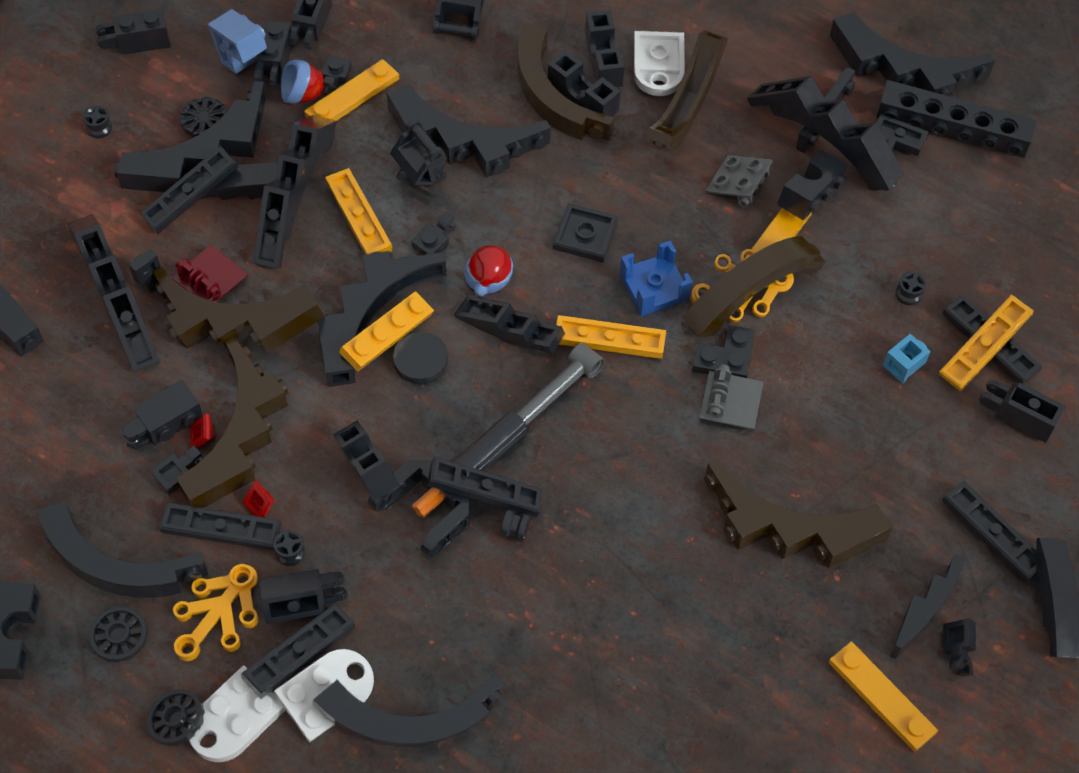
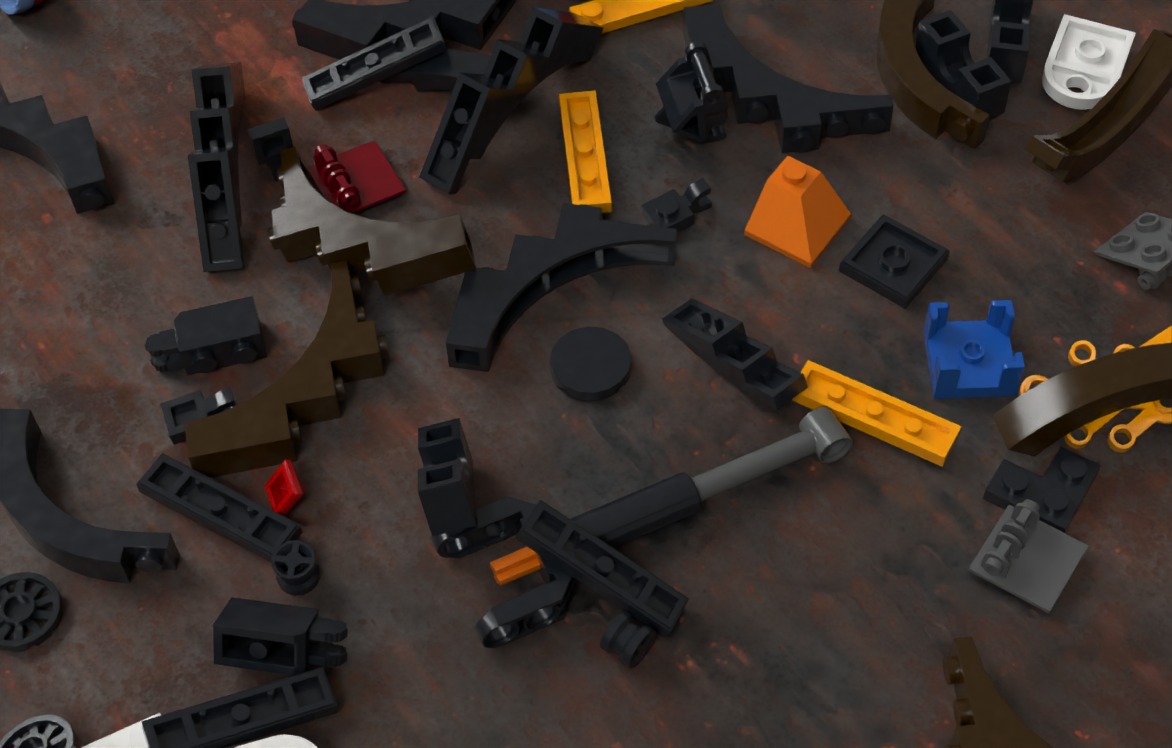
camera: 25 degrees right, 5 degrees down
light orange plant [173,564,259,661] -> none
red slope [190,414,216,449] -> none
light orange plate [339,291,434,372] -> none
red piece [464,245,513,297] -> none
none -> orange slope [744,155,851,269]

